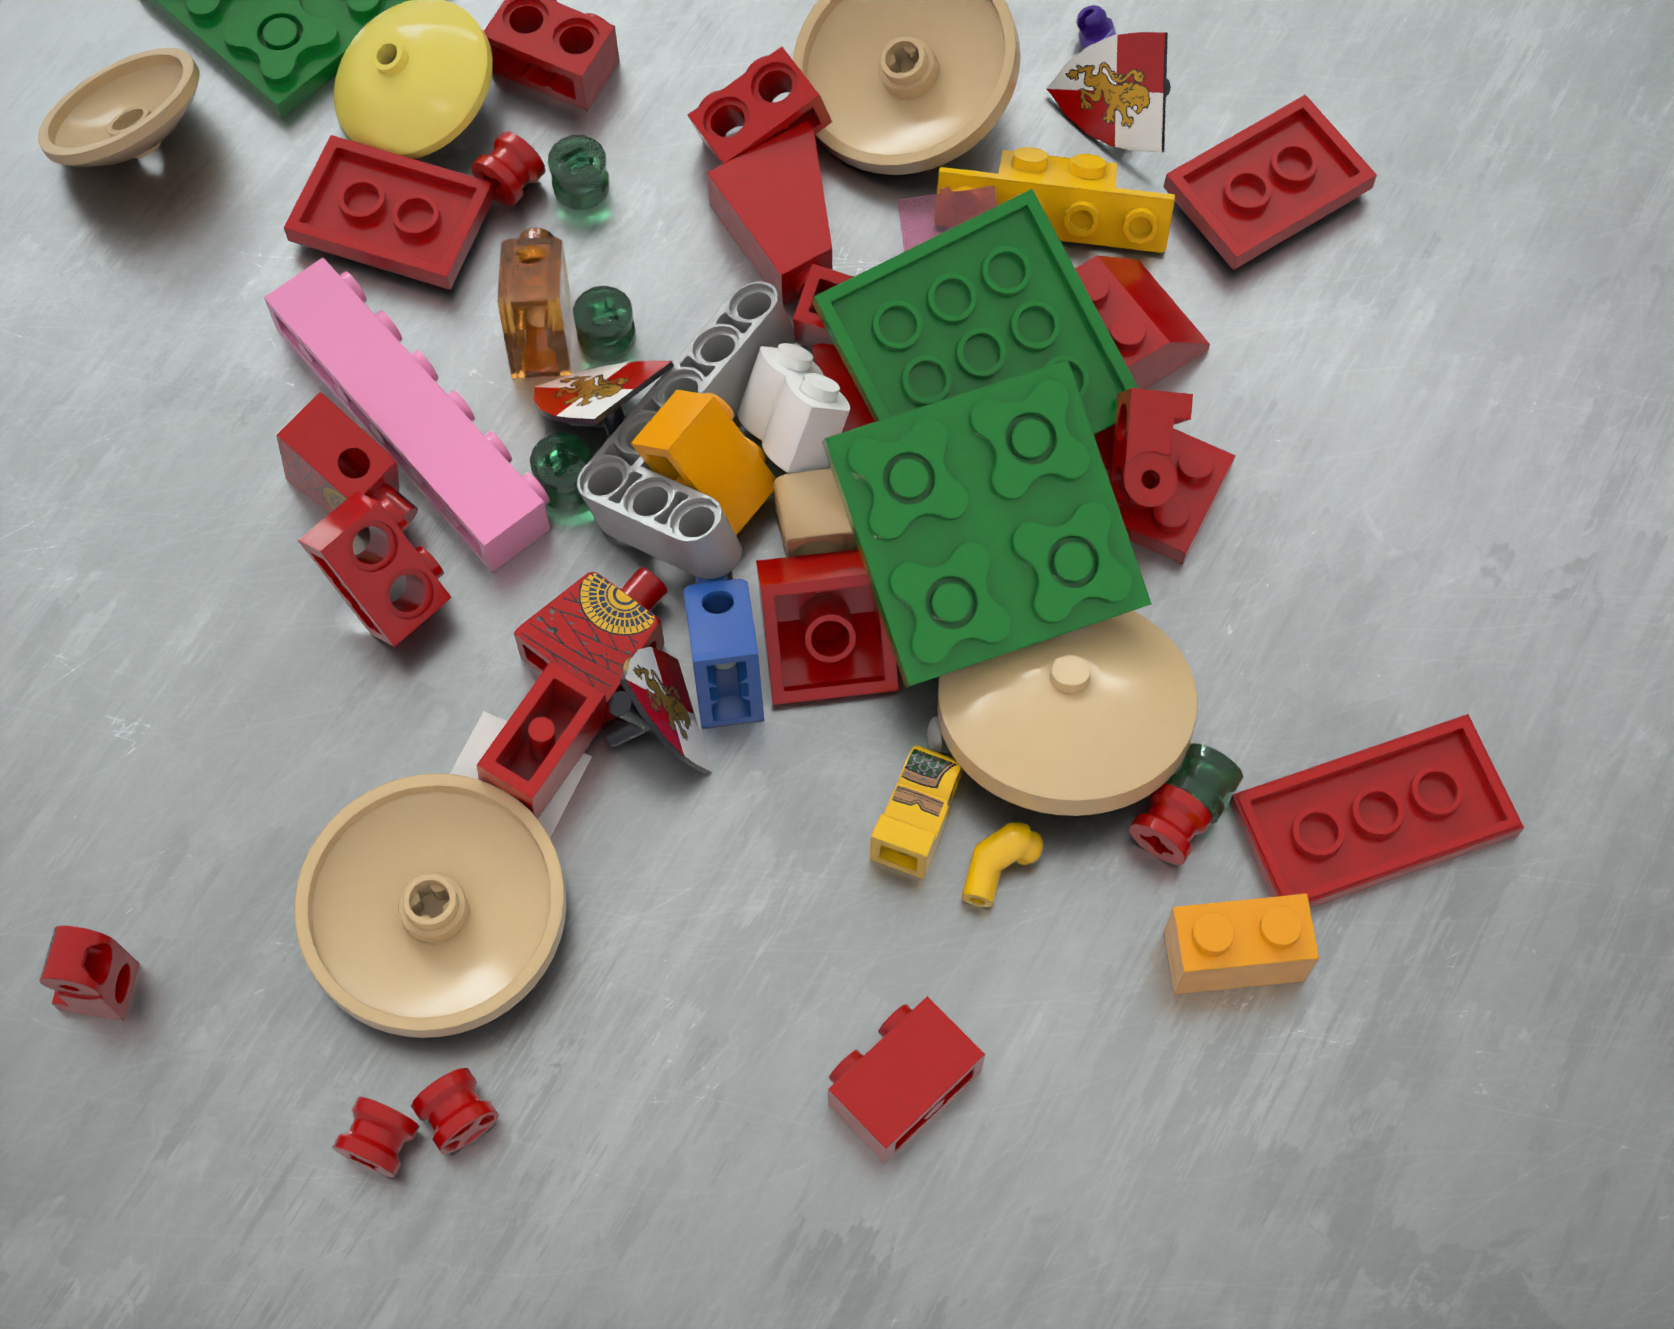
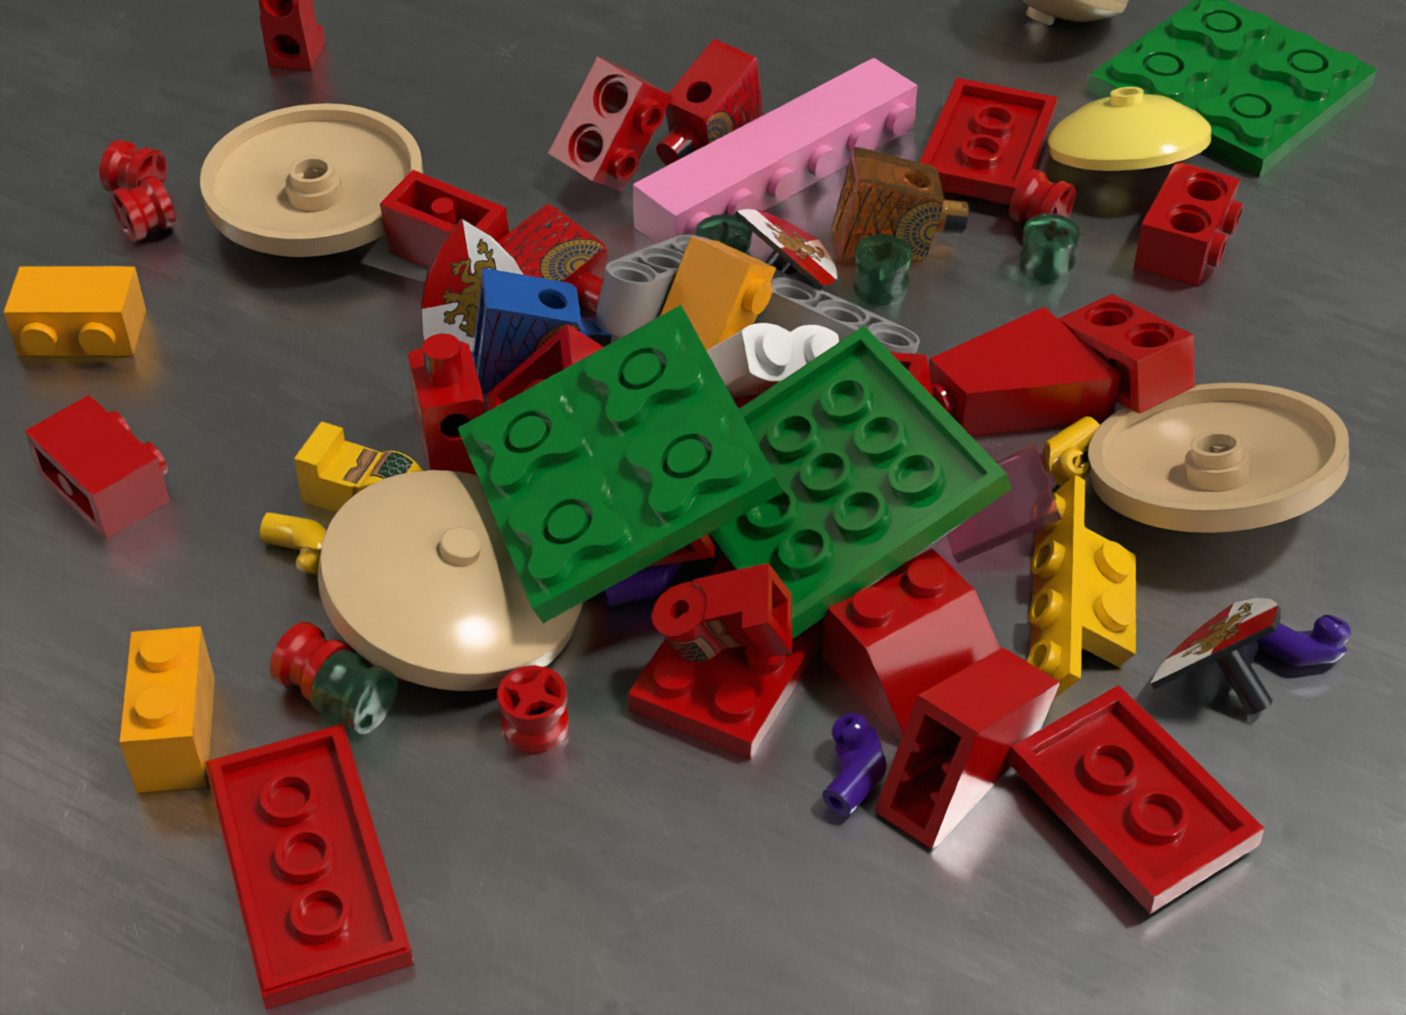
camera: 90 degrees right, 20 degrees down
none -> light orange brick [3,266,146,356]
none -> red torso [407,333,486,475]
none -> red wheel [497,665,569,754]
none -> dark purple arm [822,713,887,817]
none -> red slope [874,647,1060,849]
none -> yellow arm [1043,416,1100,487]

